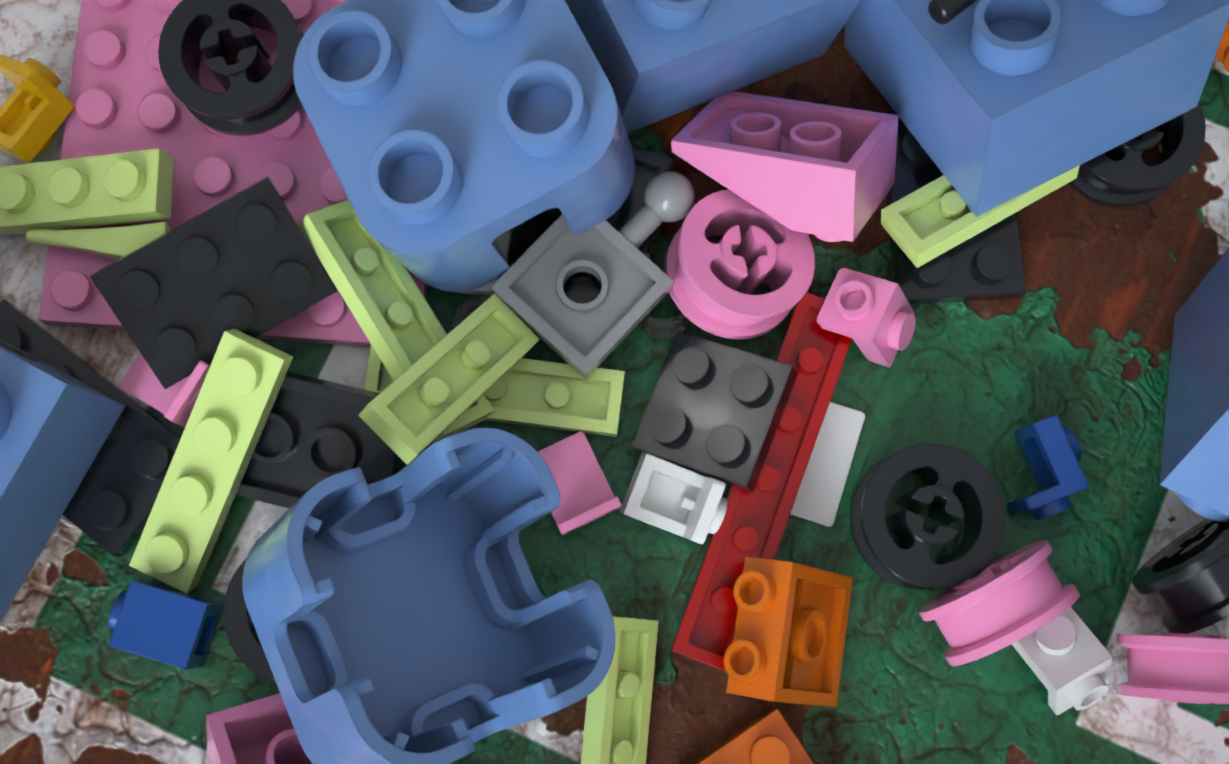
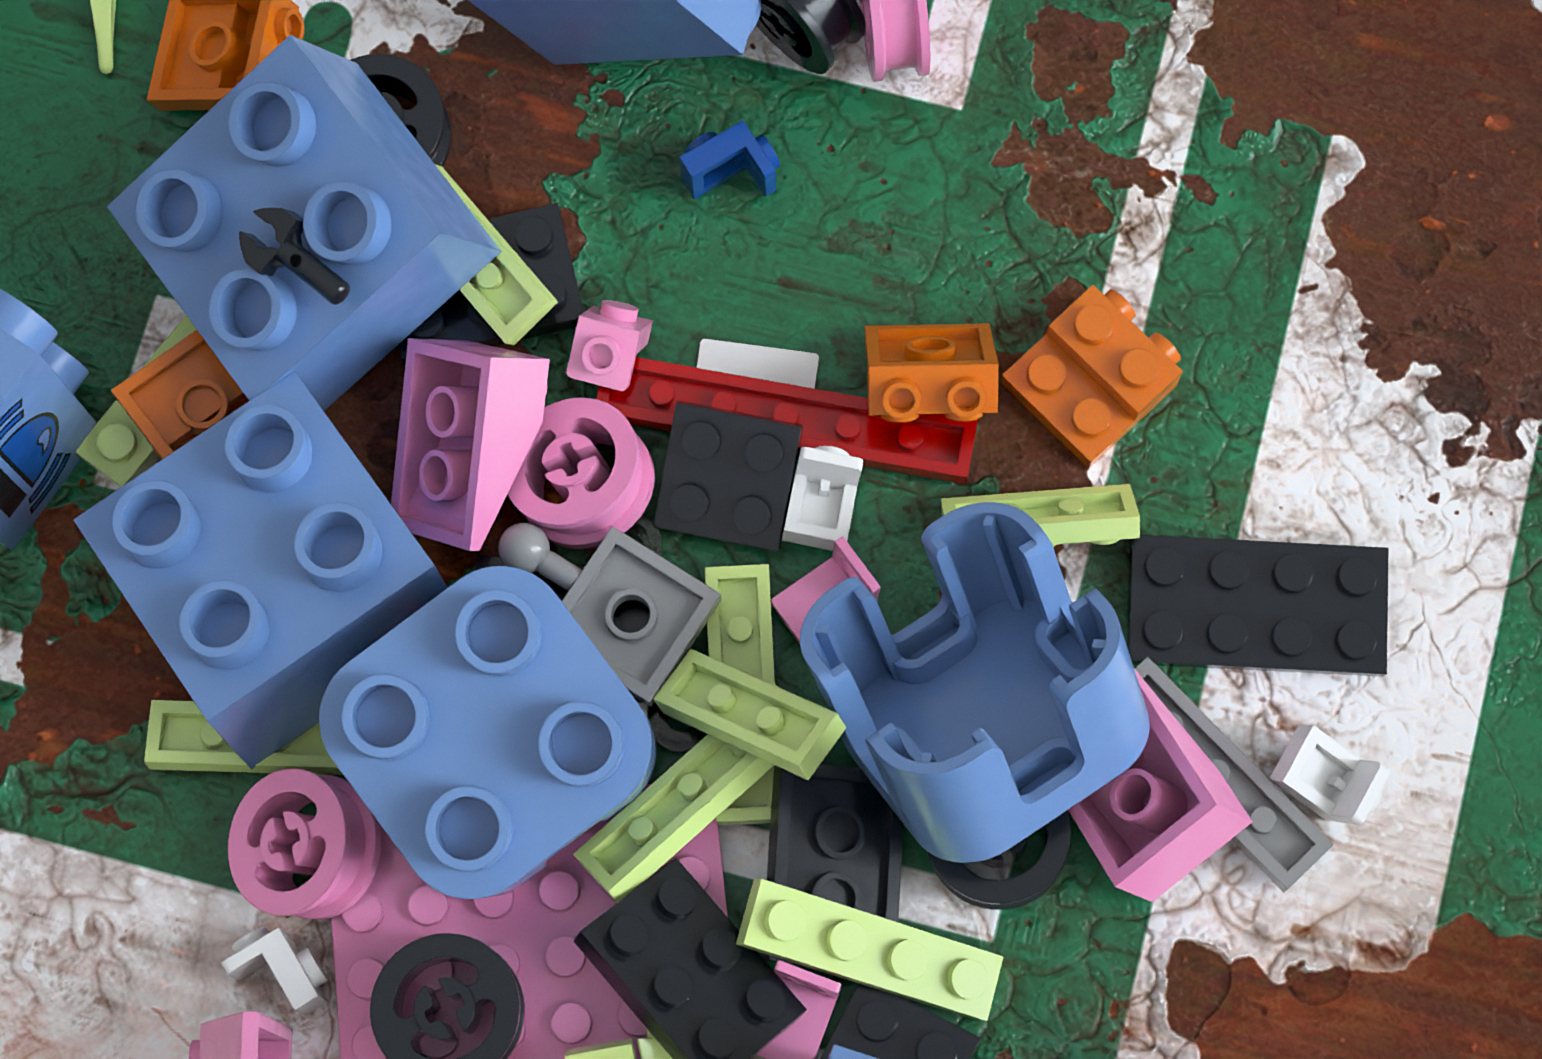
camera: 90 degrees left, 5 degrees down
blue brick [108,581,224,669] -> none
black wheel [850,443,1005,590] -> none
bright pink wheel [918,540,1080,666] -> none
white bracket [1012,607,1113,715] -> none

